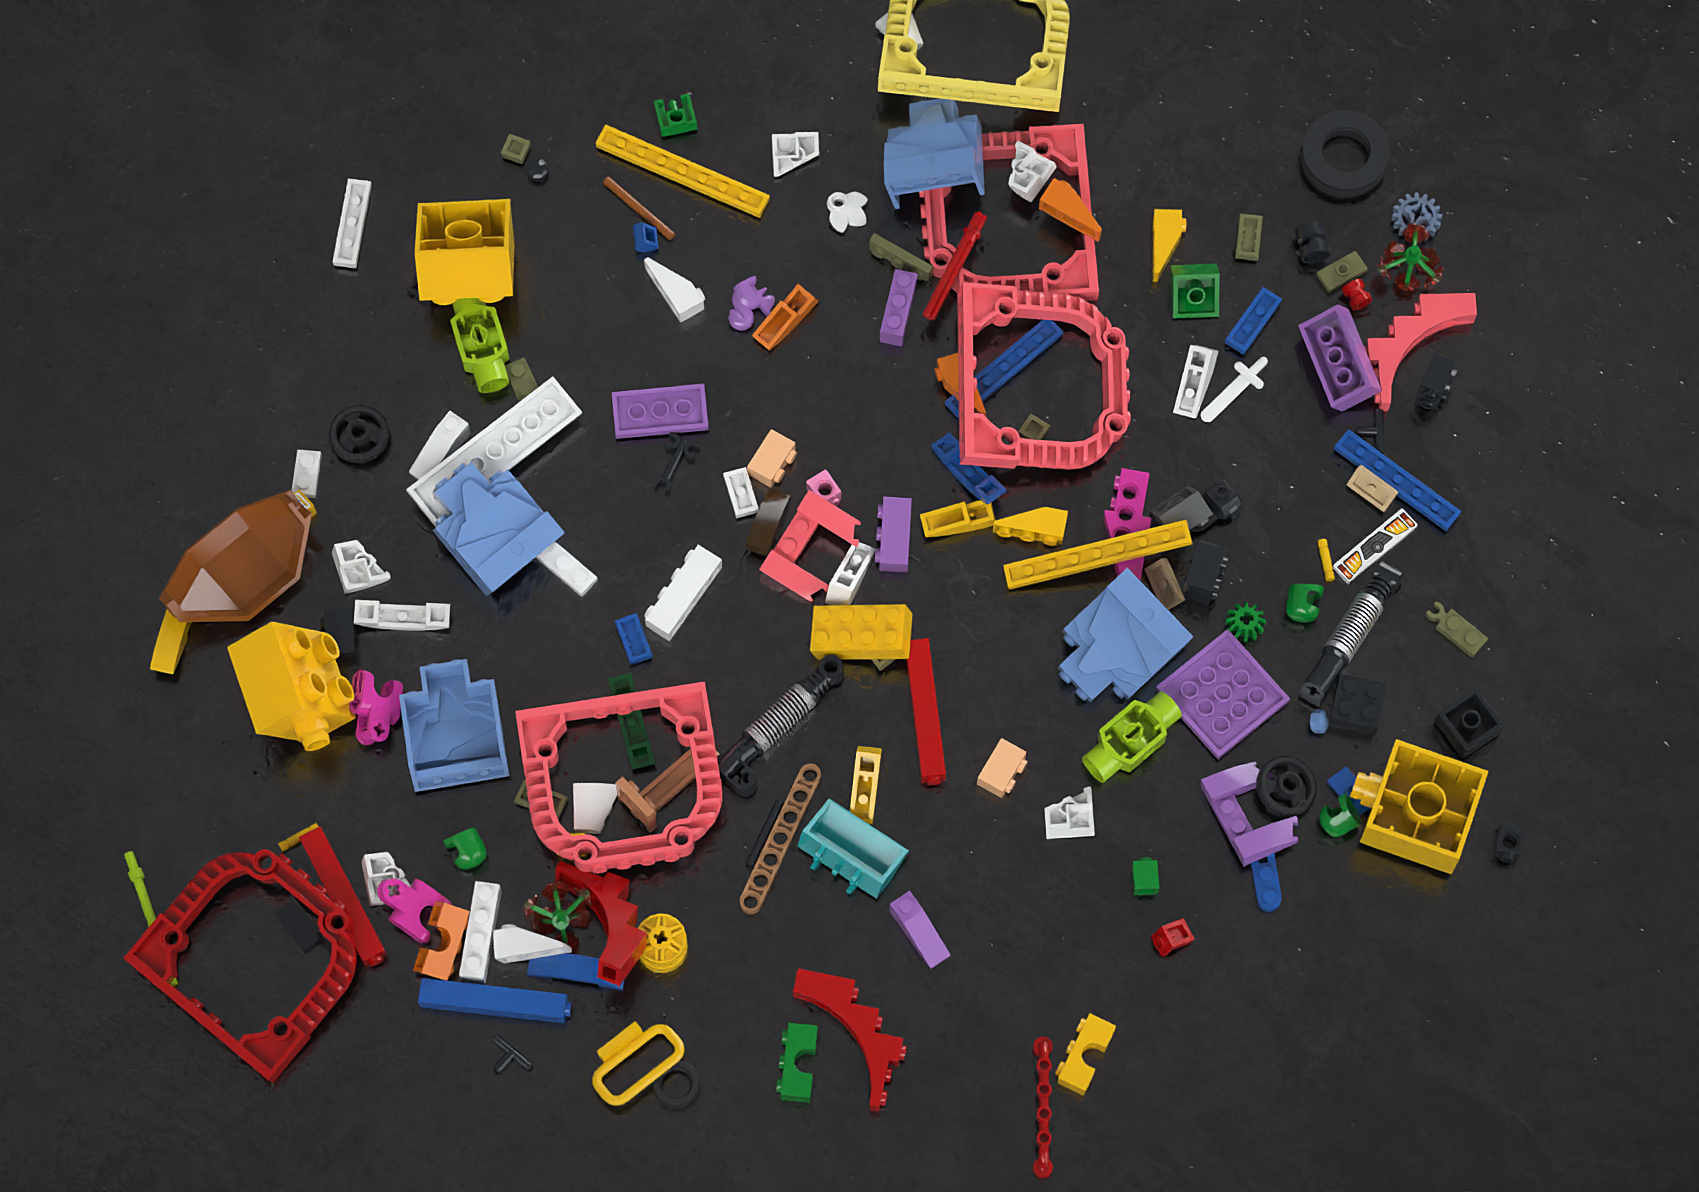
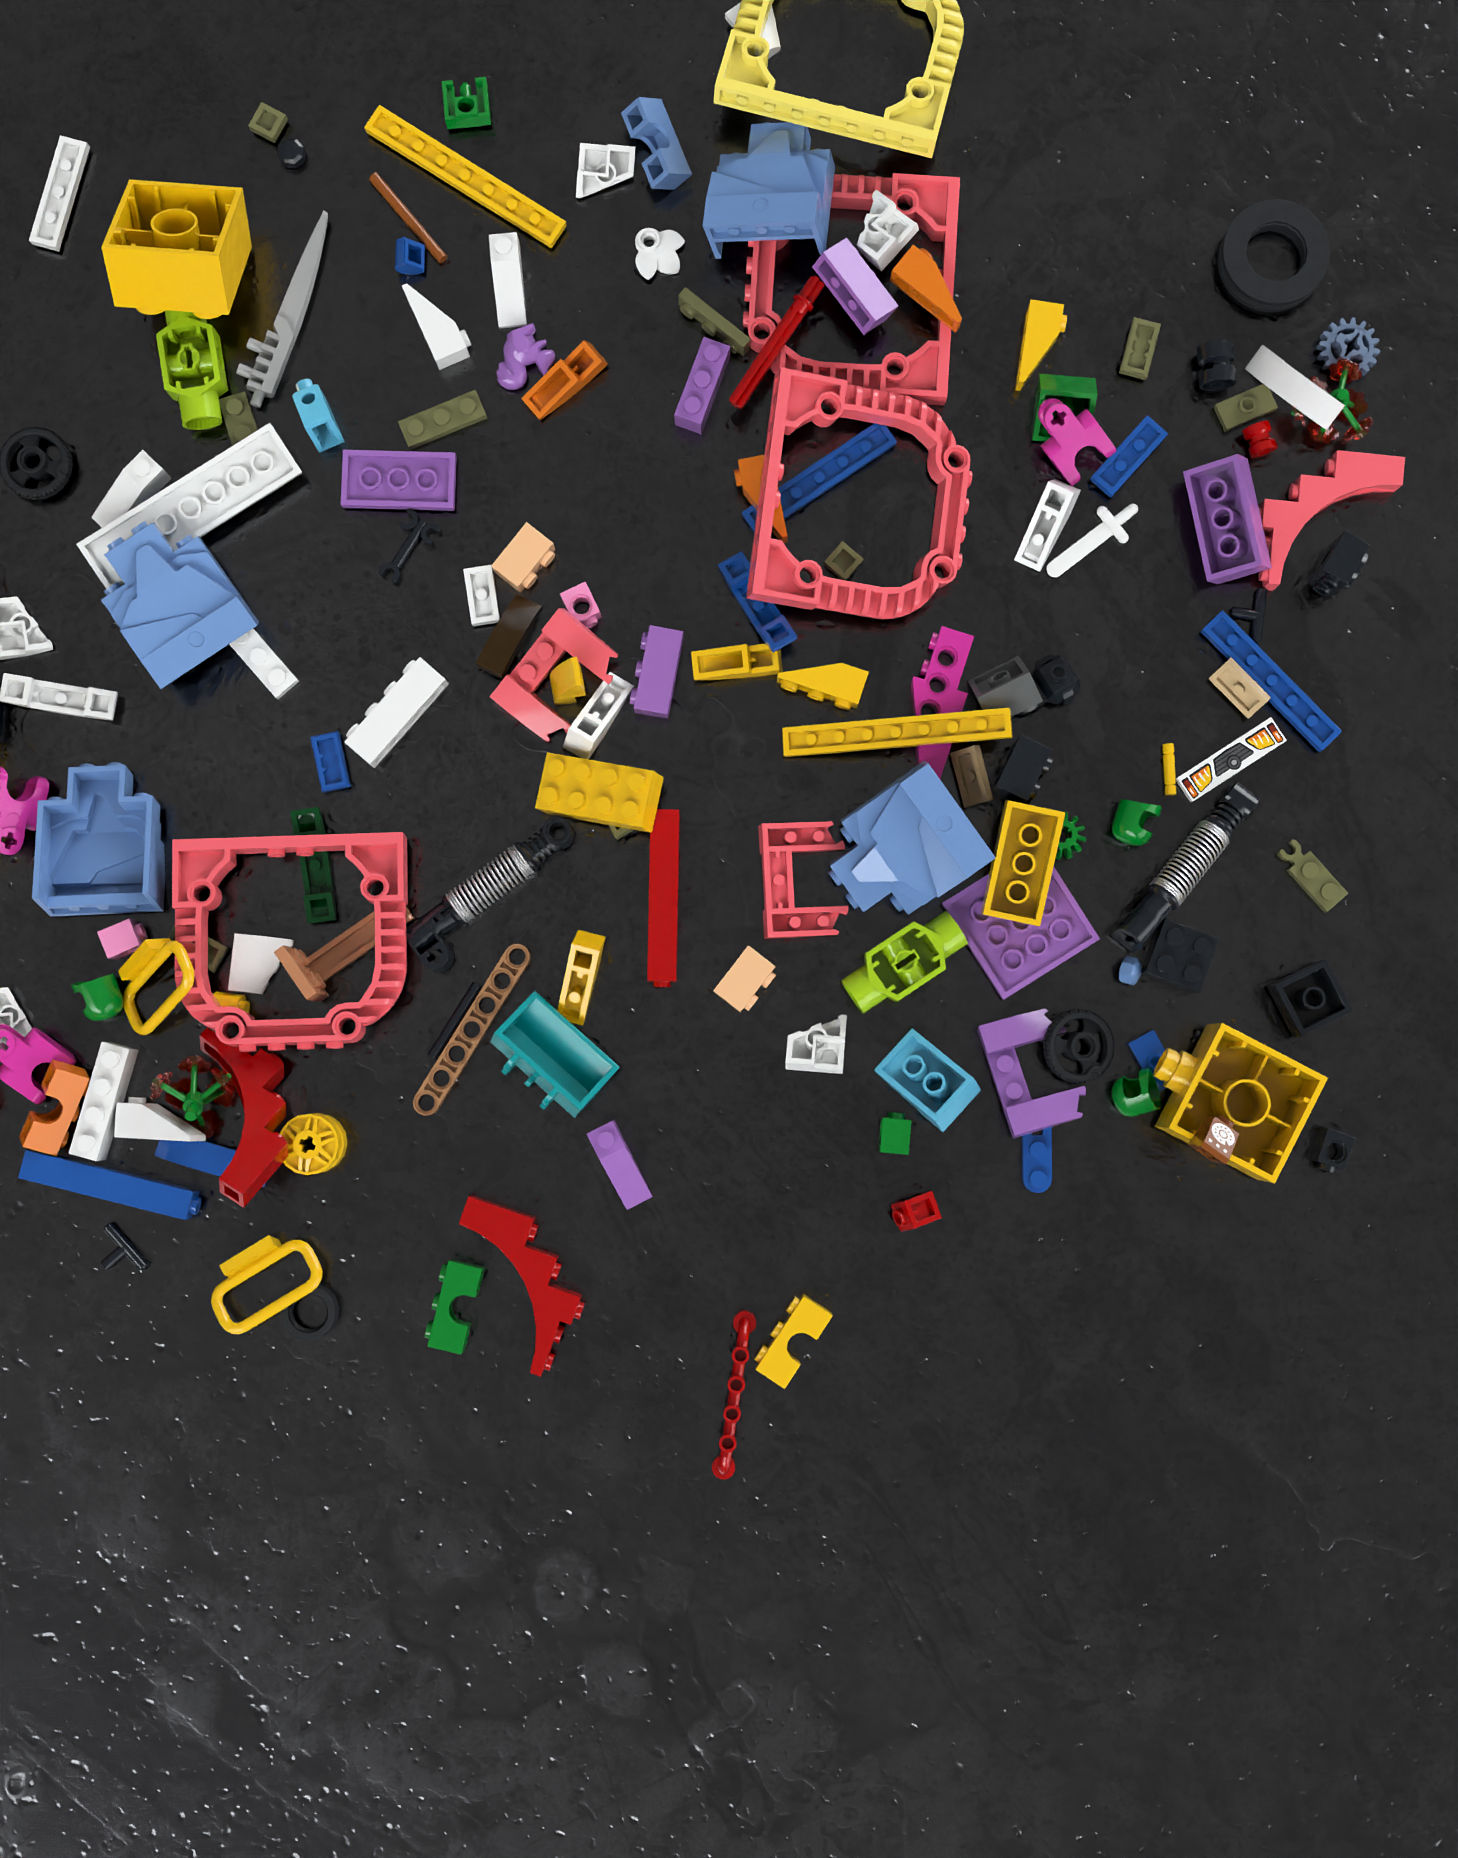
camera: 10 degrees right, 15 degrees up
none -> bright pink brick [97,919,147,960]
none -> yellow bar [118,938,194,1035]
none -> light grey piece [236,211,328,408]
none -> medium azure torso [292,379,345,453]
none -> olive plate [398,390,487,450]
none -> white slope [489,232,527,329]
none -> yellow slope [549,657,586,706]
none -> medium blue arch [621,97,692,190]
none -> coral wedge [758,821,849,939]
none -> brick [812,238,898,335]
none -> medium azure slope [874,1028,981,1132]
none -> yellow brick [981,800,1065,926]
none -> dark pink piece [1038,398,1116,486]
none -> dark orange slope [1188,1114,1239,1164]
none -> white slope [1245,345,1345,430]

